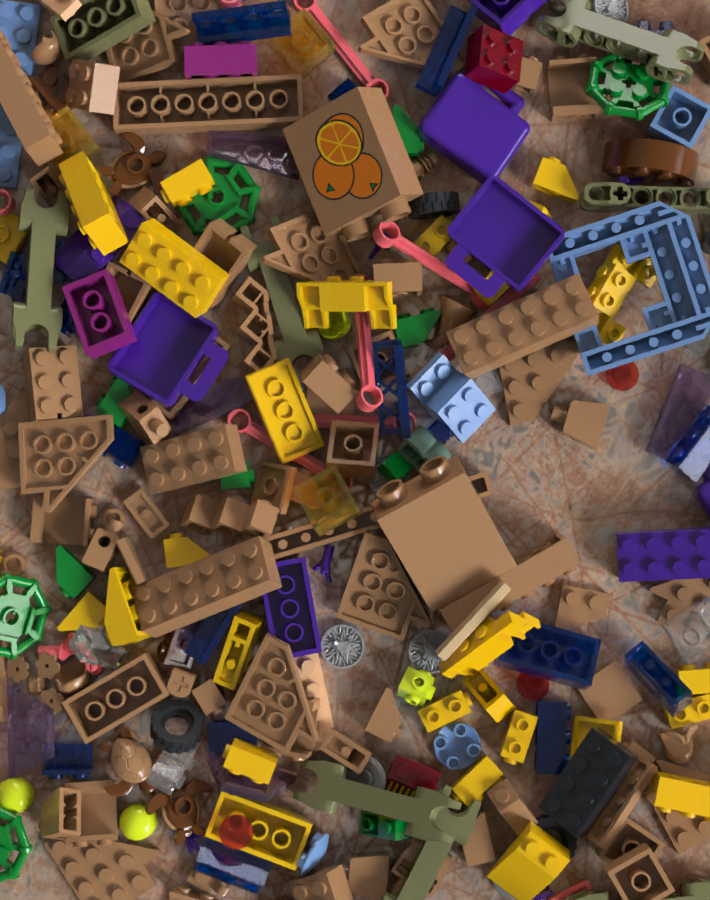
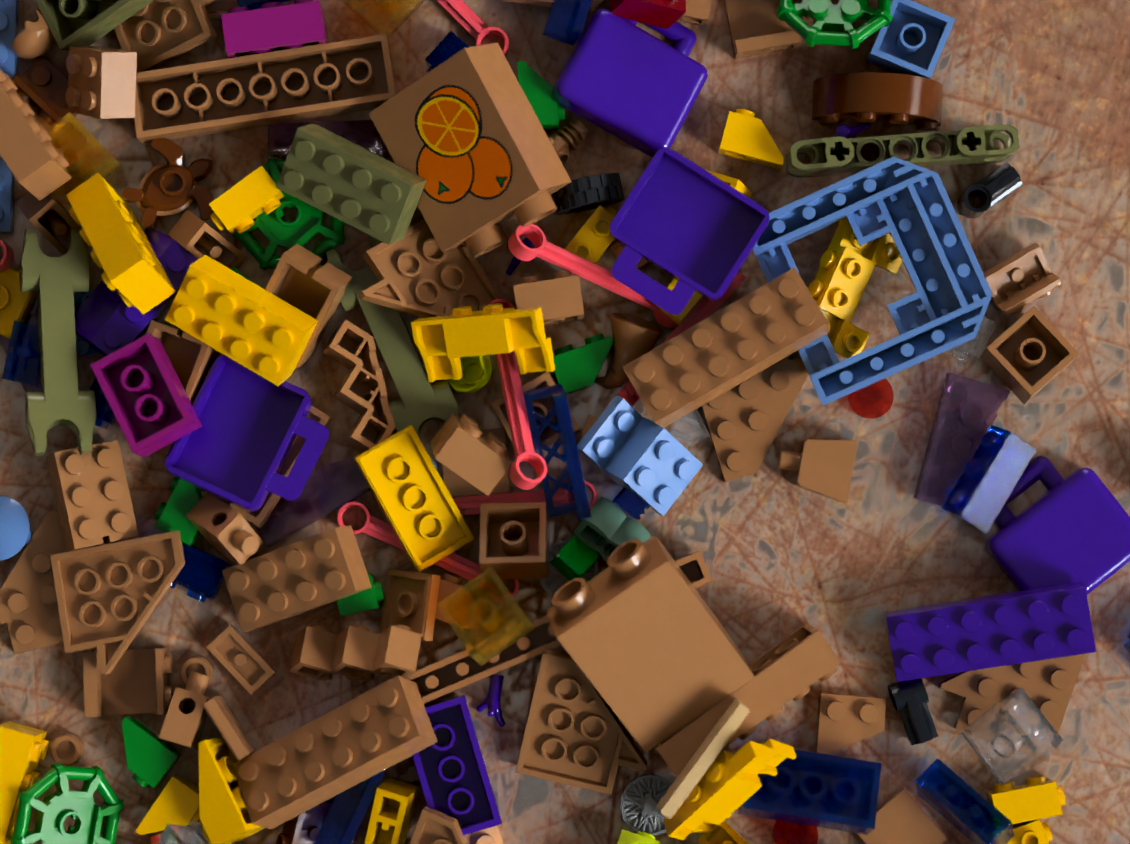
camera: 15 degrees left, 0 degrees up
yellow slope [163,533,212,568] -> none
light grey wheel [321,624,365,669] -> none
none -> olive brick [276,123,427,245]
none -> black piece [888,678,938,745]

